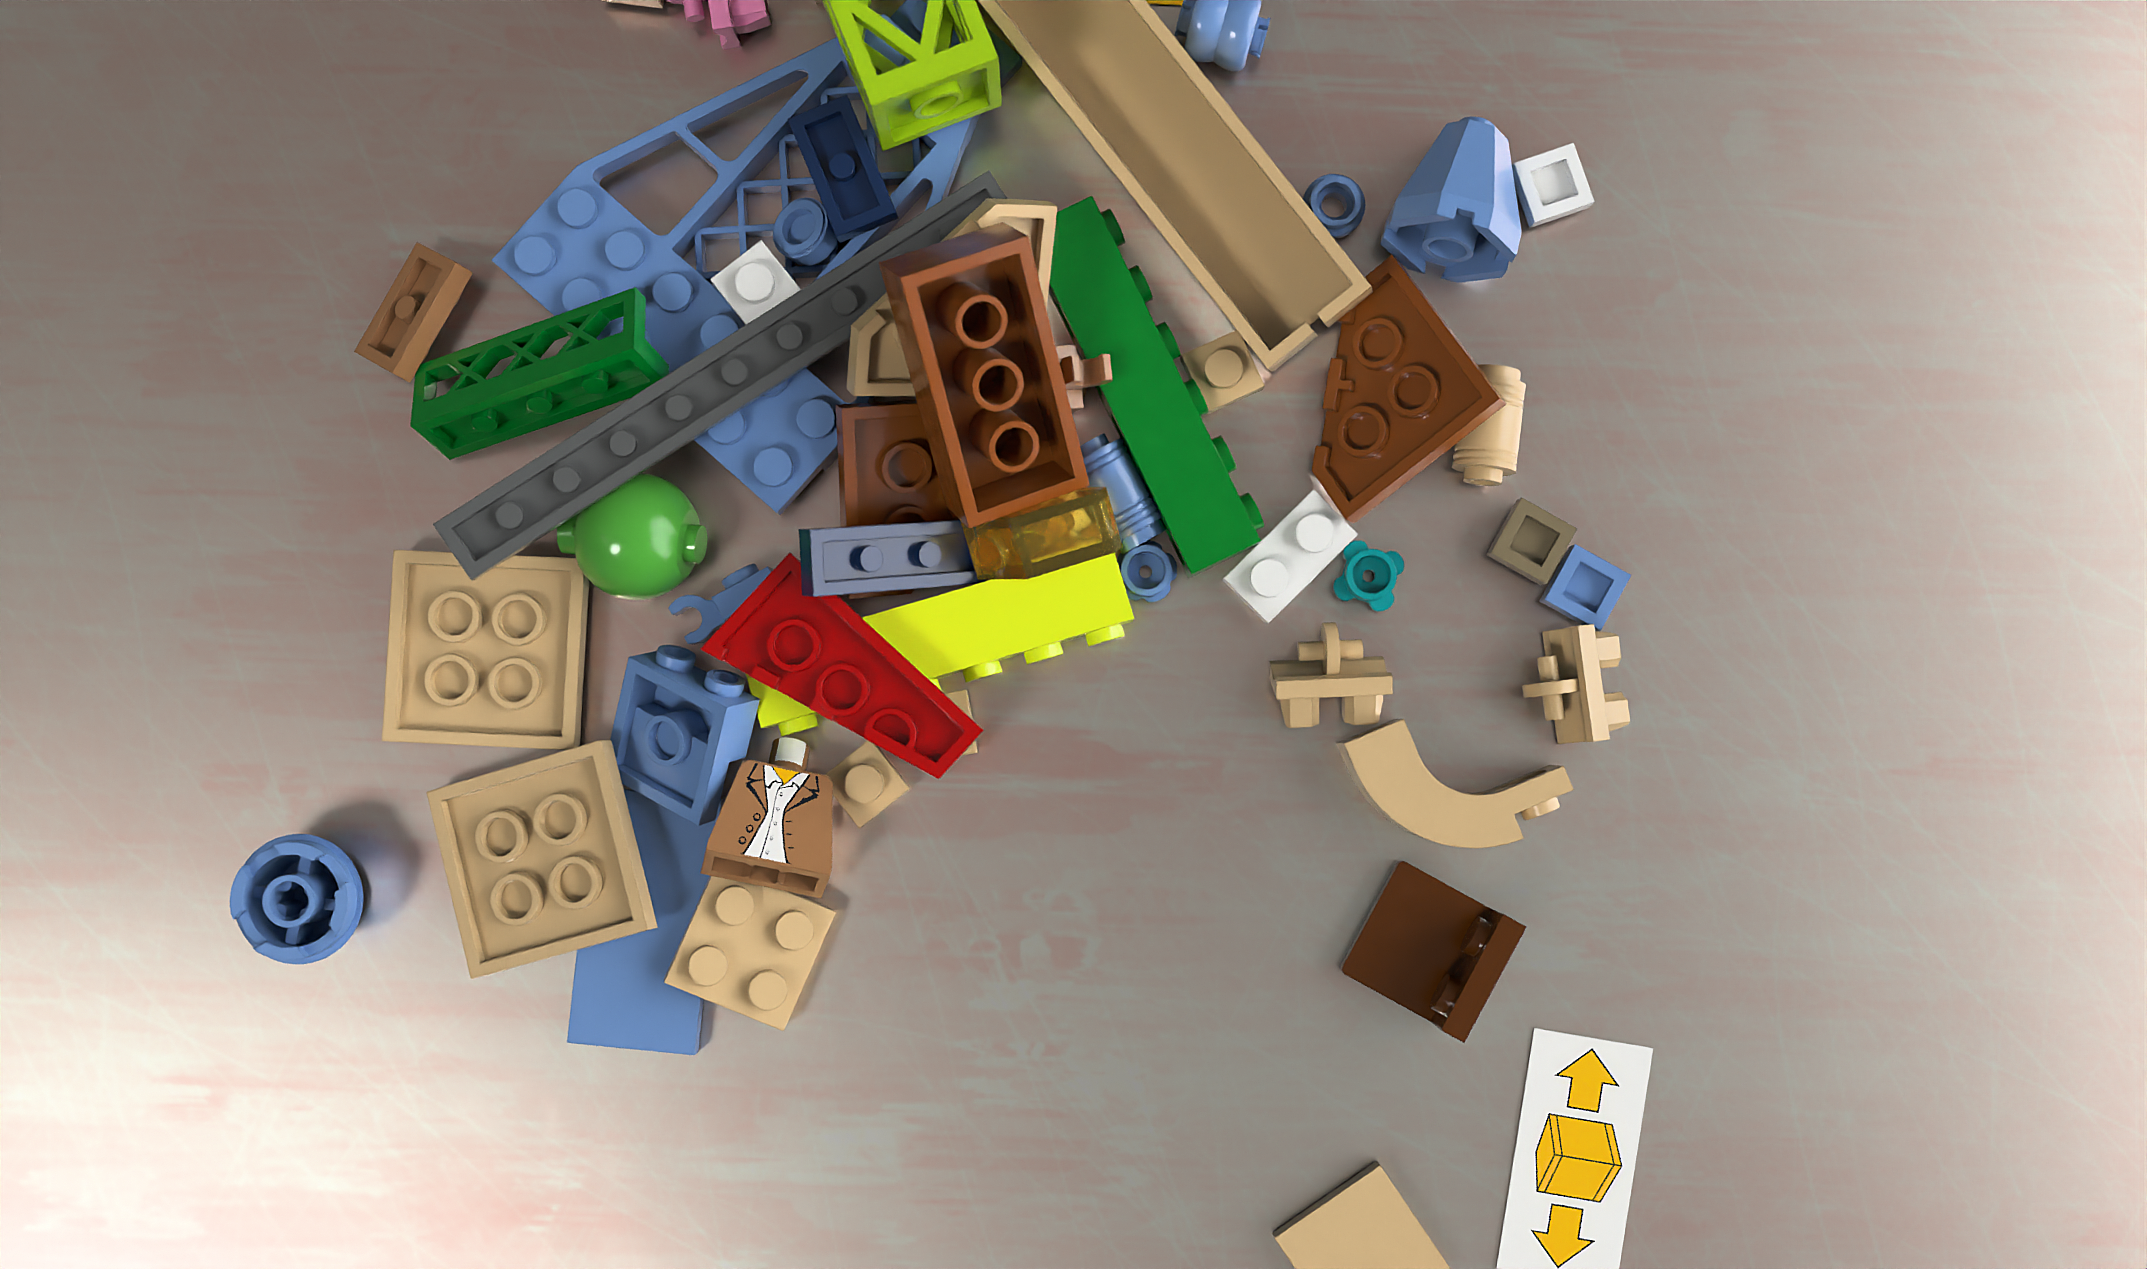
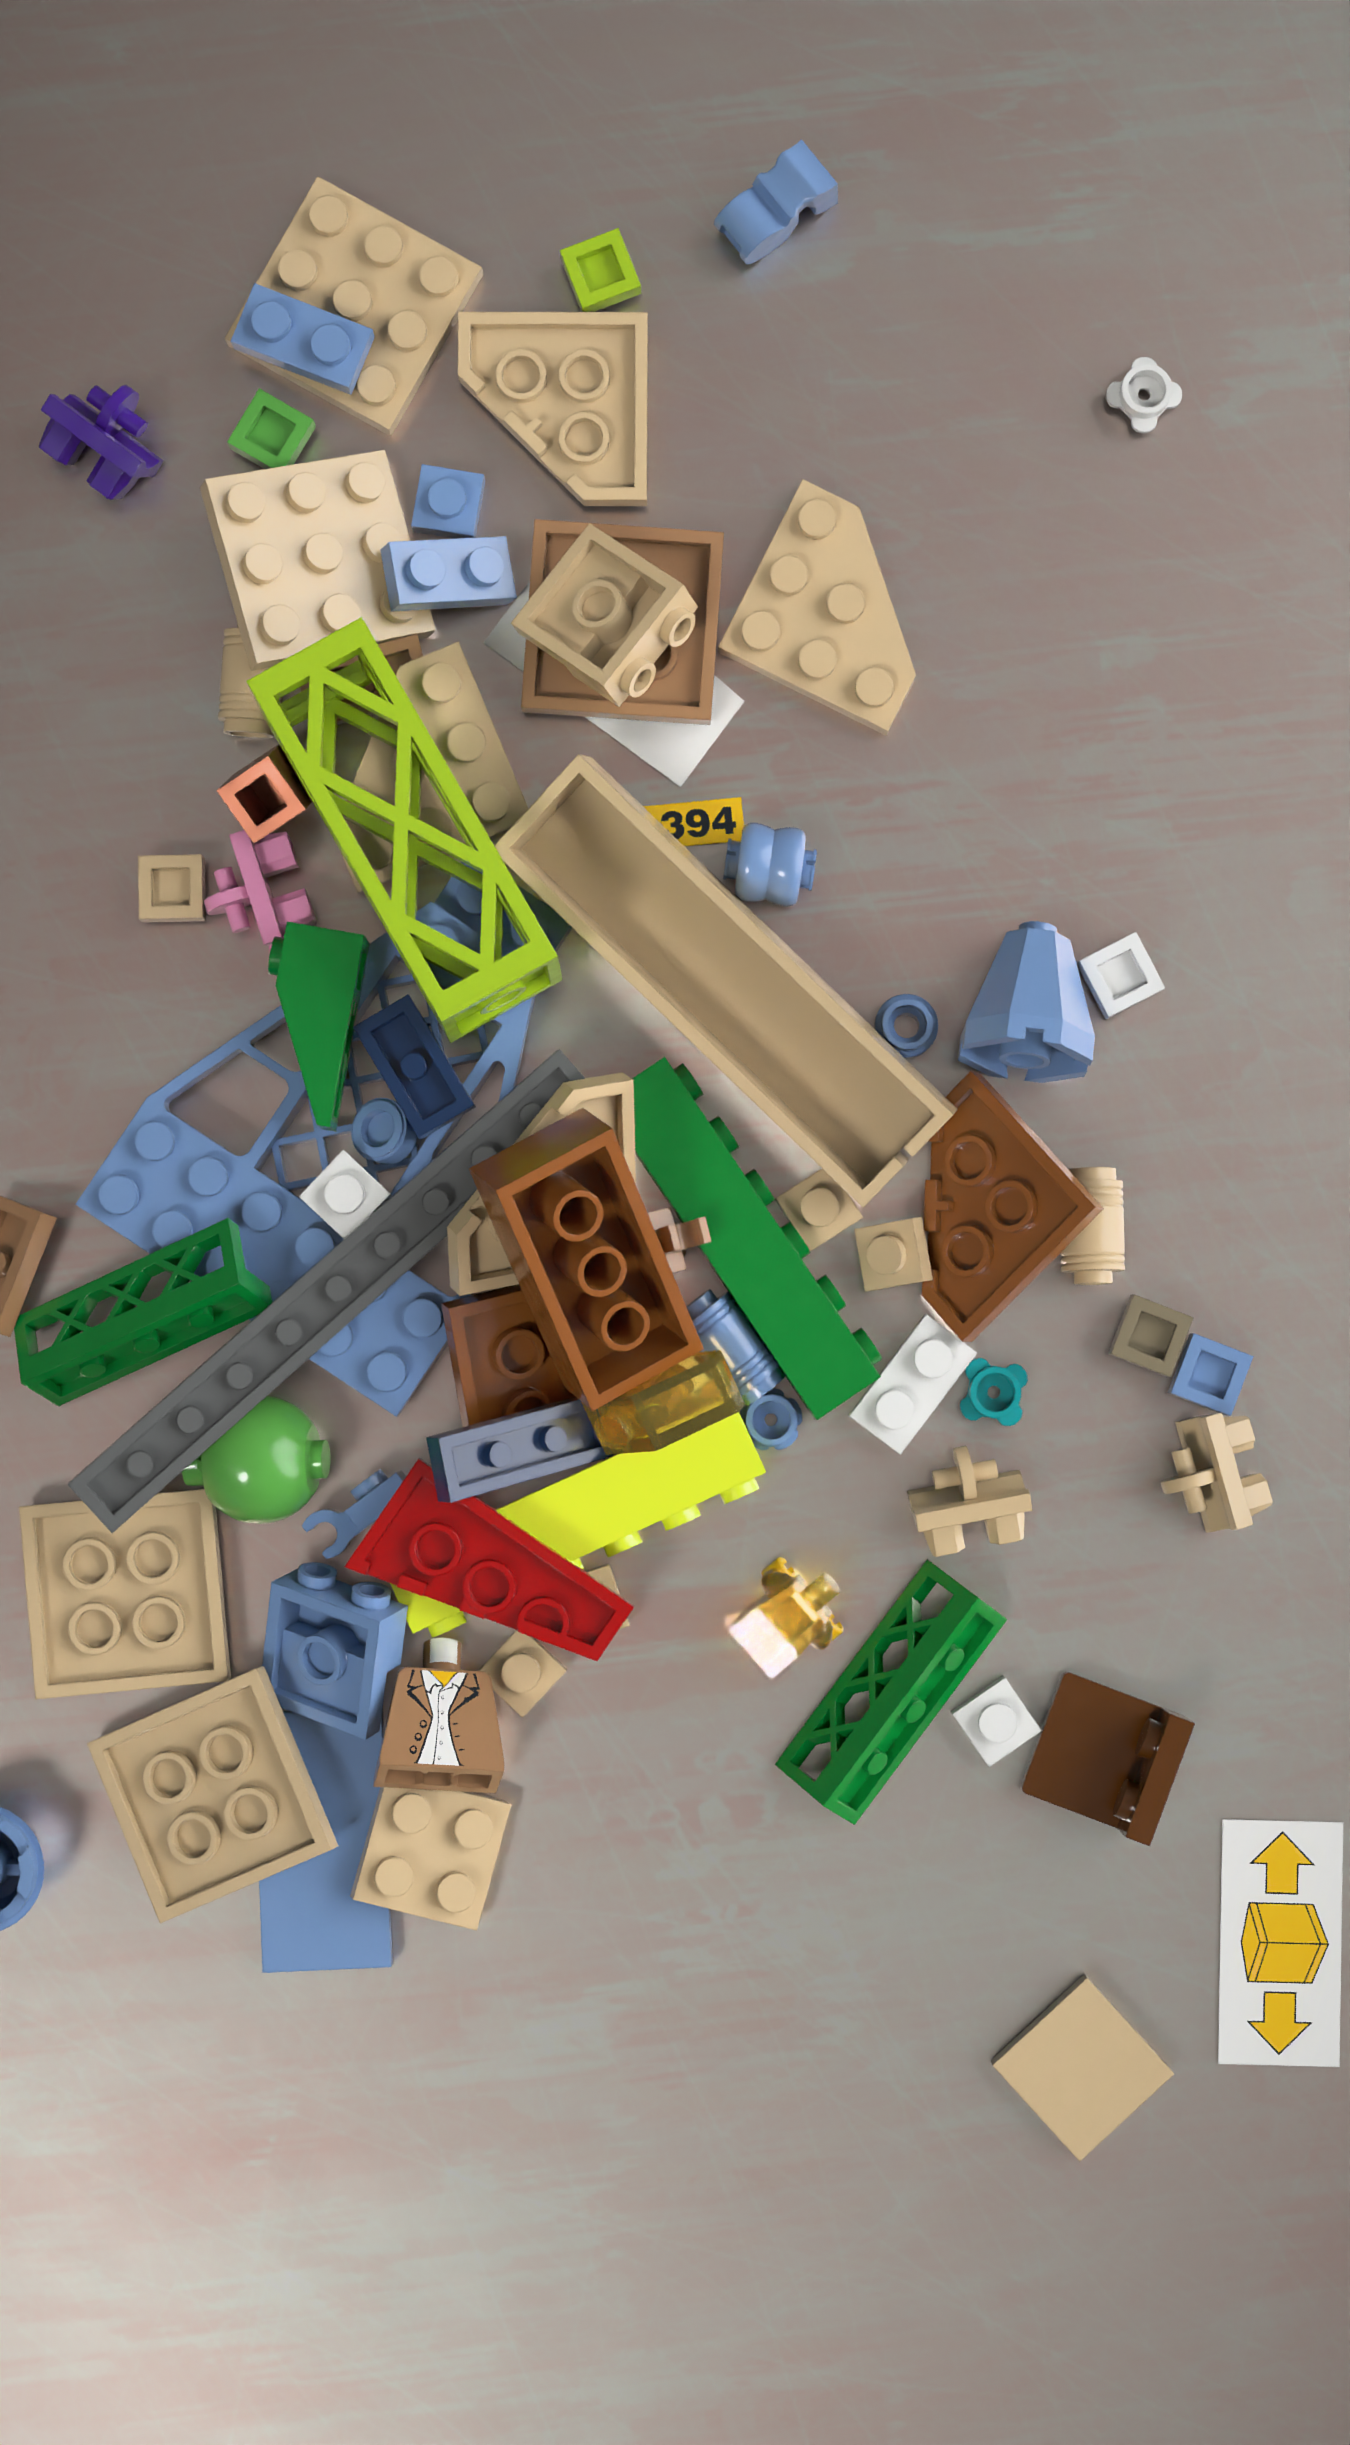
camera: 10 degrees left, 0 degrees up
tan arch [1336,719,1574,848] -> none
none -> green slope [268,922,370,1132]
none -> clear yellow piece [729,1557,843,1679]
none -> green fence [775,1559,1008,1825]
none -> tan plate [854,1217,933,1292]
none -> white plate [950,1675,1042,1767]

